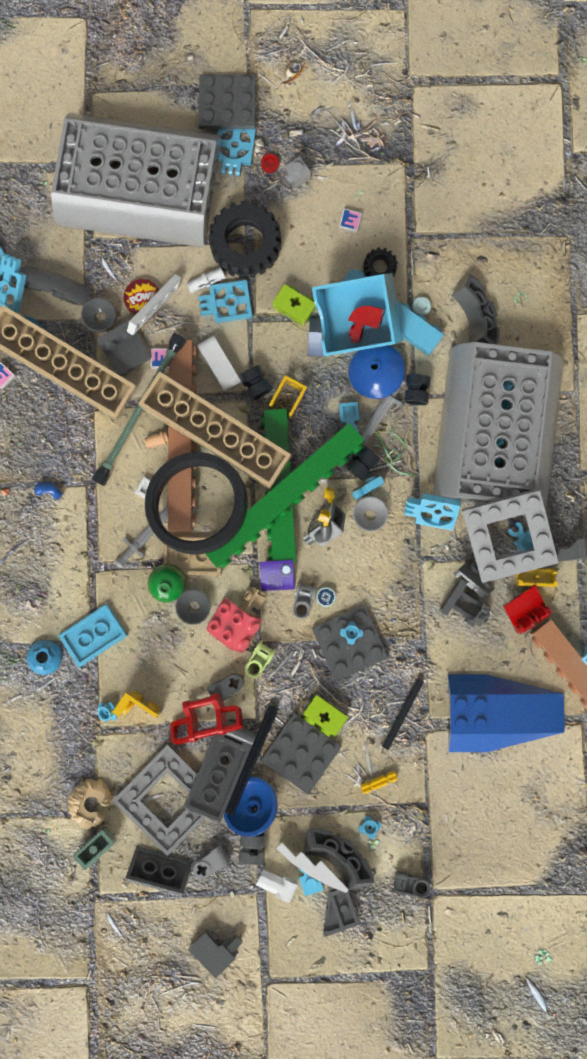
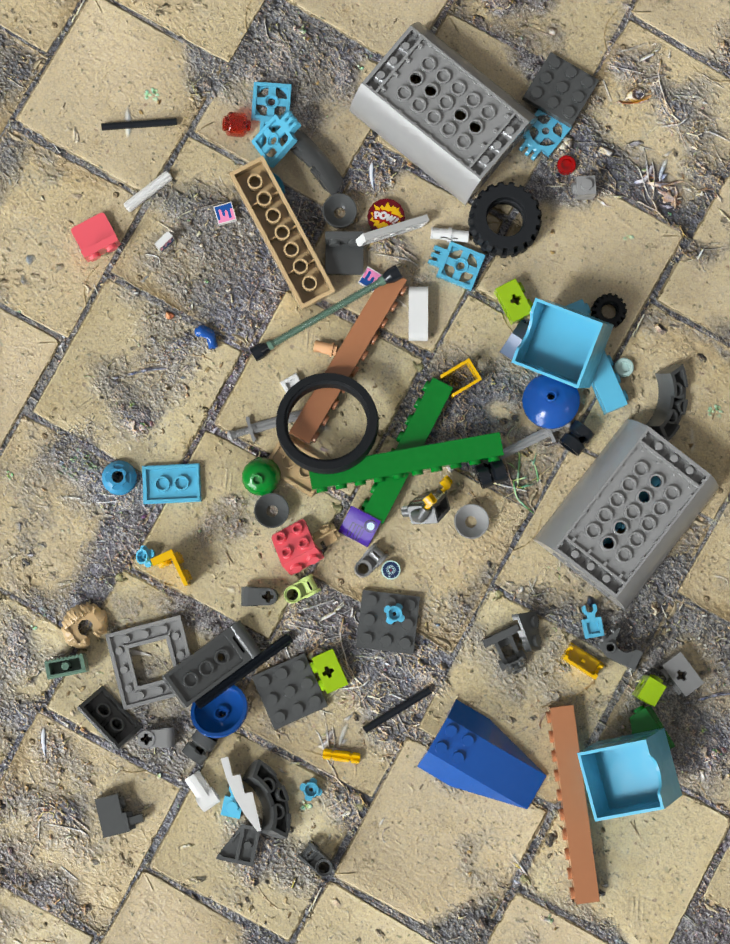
camera: 25 degrees right, 0 degrees up
tan brick [138,371,291,490] -> none
red bar [170,692,243,745] -> none
black wheel [239,365,273,401] -> none
medium azure plate [338,402,360,432] -> none
tile [339,209,362,233] -> none
red brick [348,305,386,344] -> none
medium azure plate [352,476,385,500] -> none
medium azure piece [404,493,461,530] -> none
light grey plate [462,488,558,583] -> none
red hinge [503,585,552,634] -> none

